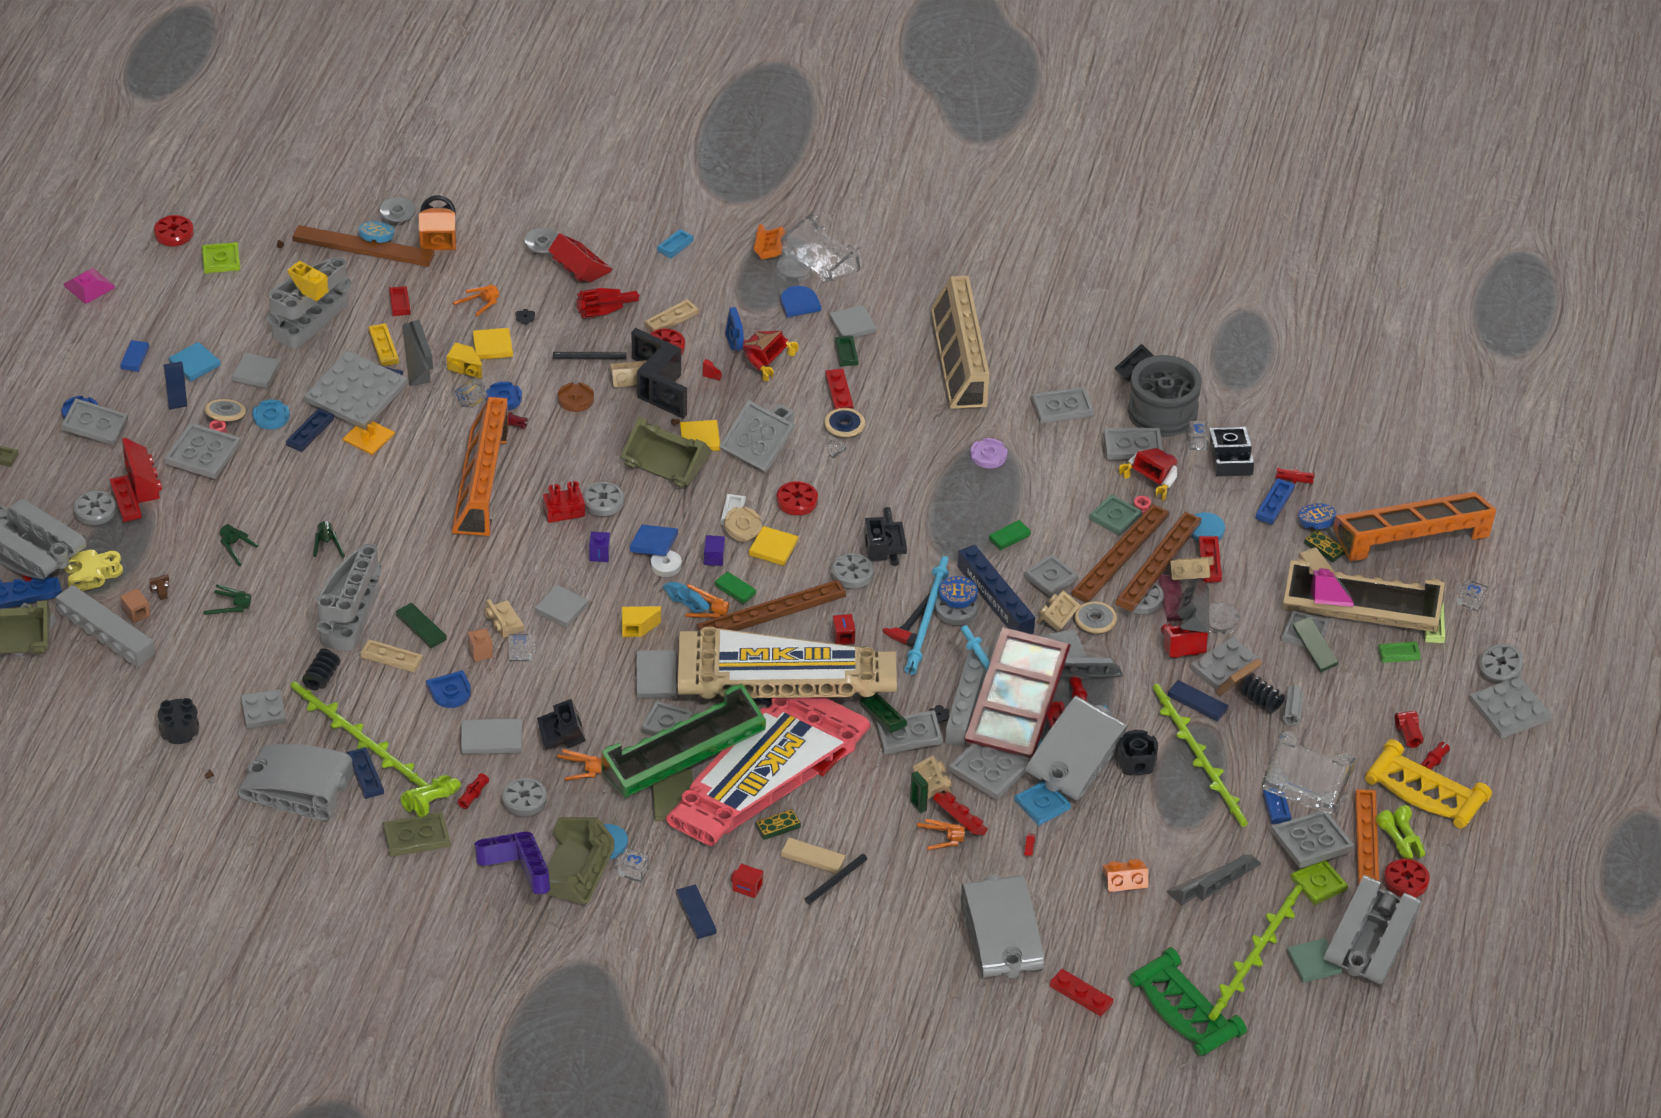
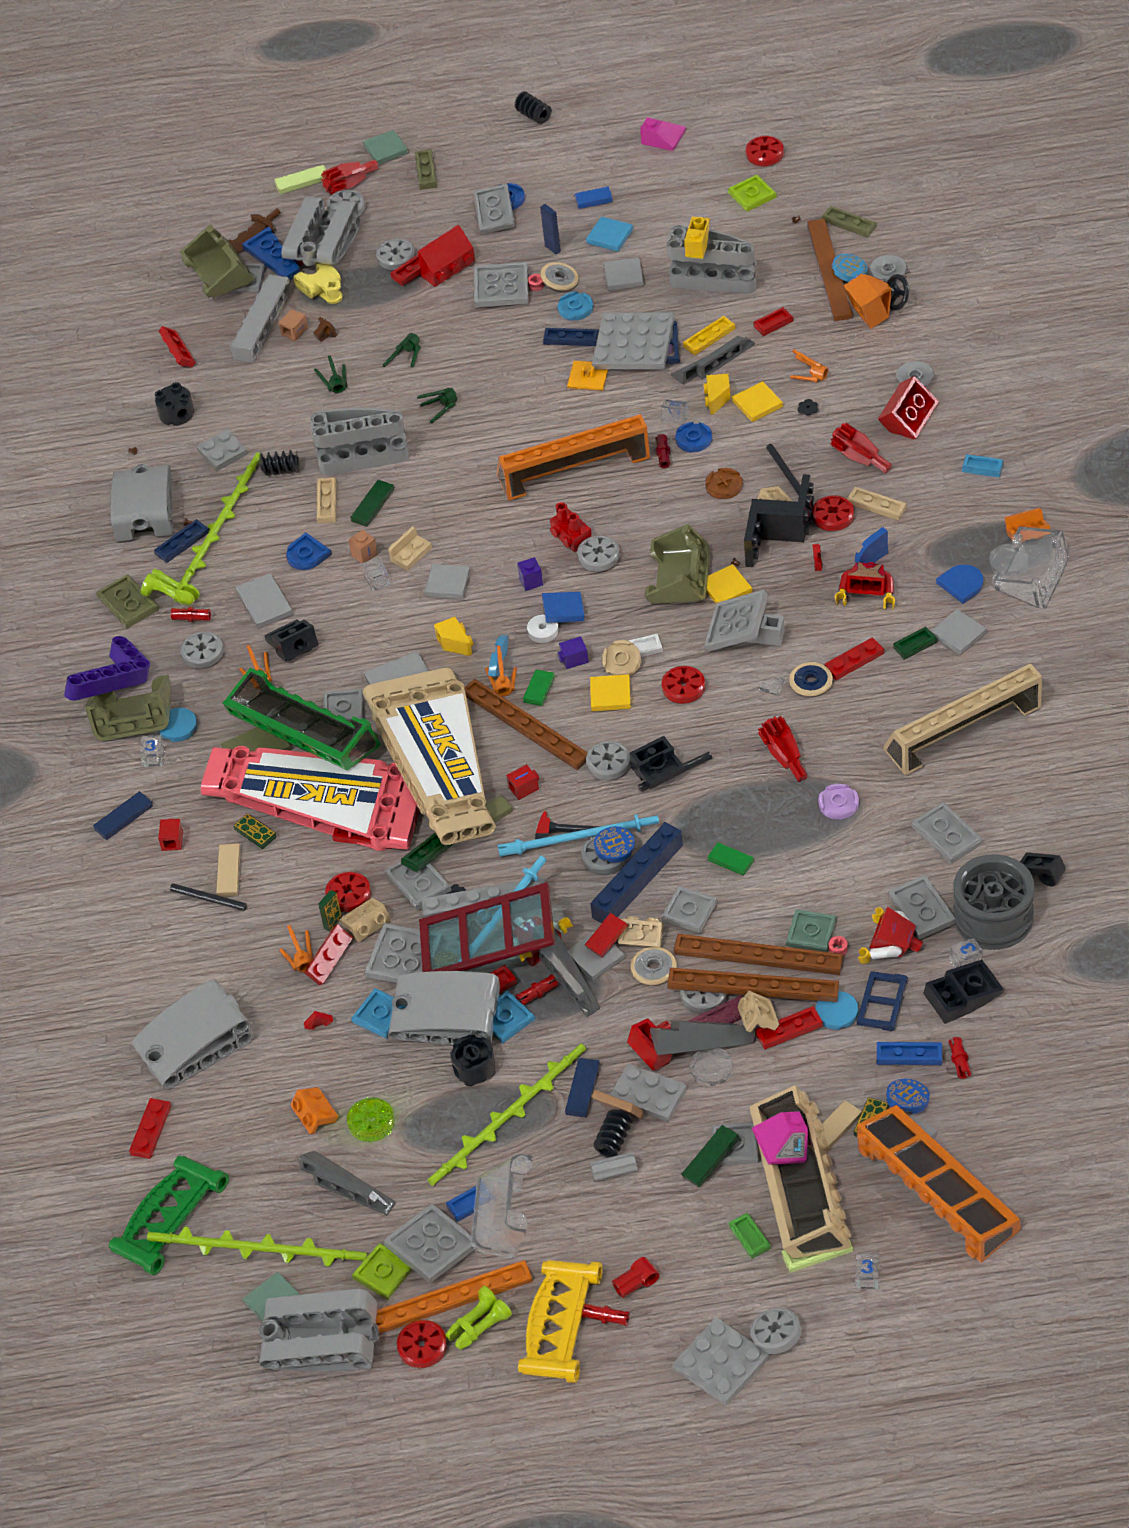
camera: 75 degrees right, 5 degrees up
none -> red plate [158,326,196,368]
none -> red wheel [325,872,371,912]
none -> clear neon green wheel [347,1097,395,1142]
none -> red tile [585,913,628,958]
none -> red piece [758,716,807,782]
none -> olive tile [822,206,877,238]
none -> dark blue window [857,971,908,1031]

